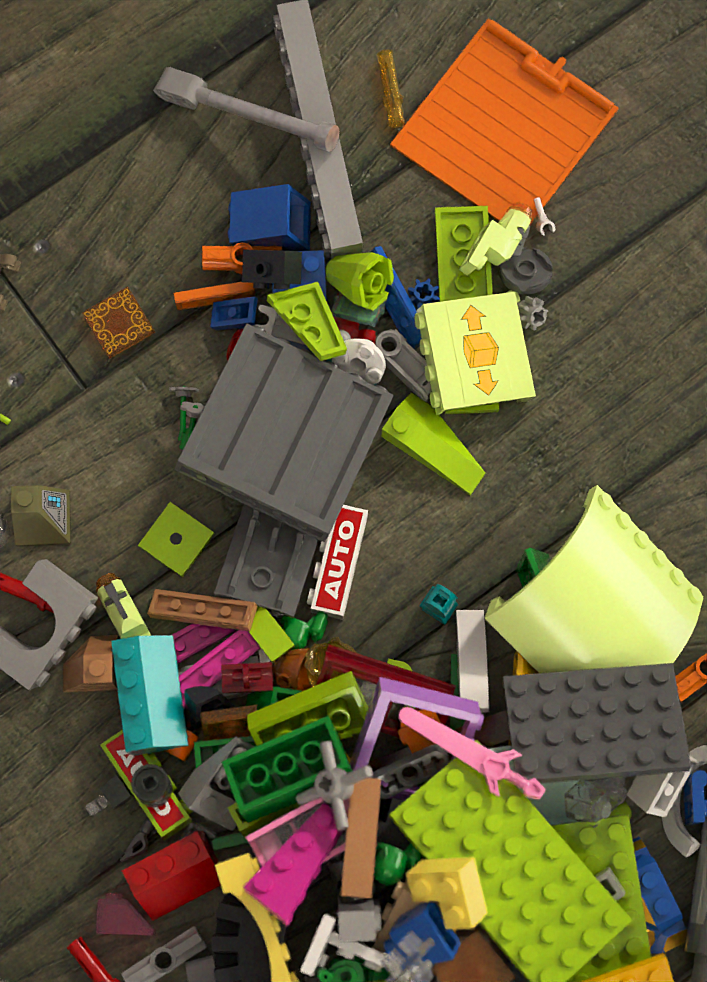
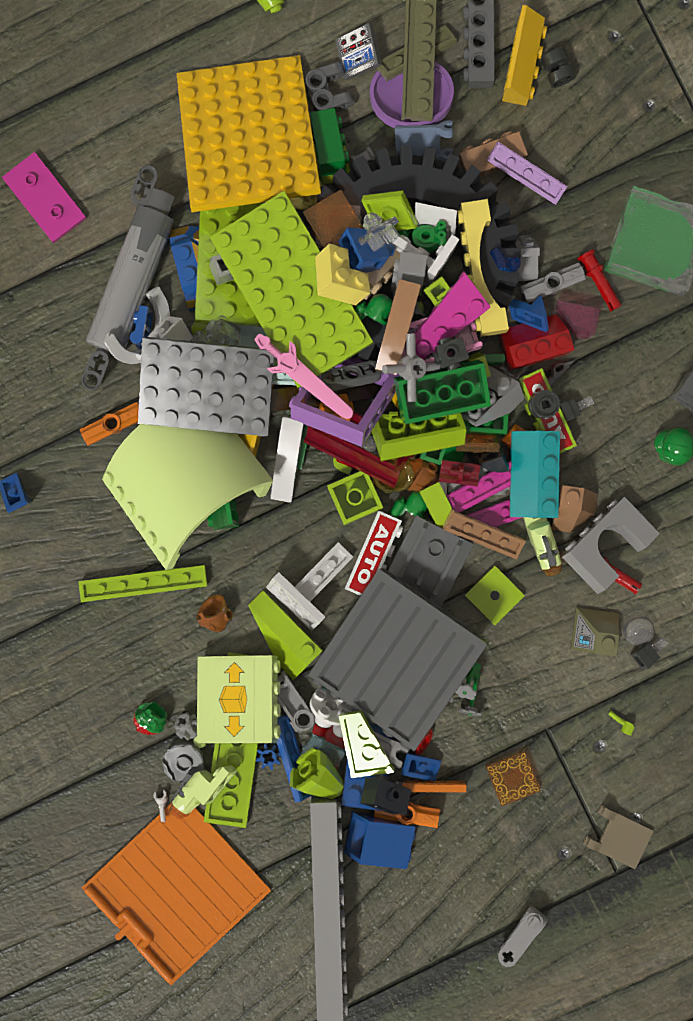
camera: 160 degrees left, 10 degrees up
flat silver piece [154,67,339,151] -> none
clear yellow pin [377,49,405,128] -> none
teal leg [419,584,458,625] -> none
none -> lime plate [78,565,208,602]
none -> green piece [134,701,167,735]
none -> dark orange helmet [196,595,233,633]
none -> white piece [266,543,353,631]
none -> lime brick [327,471,383,526]
none -> lime brick [424,276,450,306]
none -> pearl dark grey brick [433,336,469,371]
none -> clear blue arm [490,247,521,273]
none -> light grey piece [498,905,549,967]
none -> blue slope [509,295,549,332]

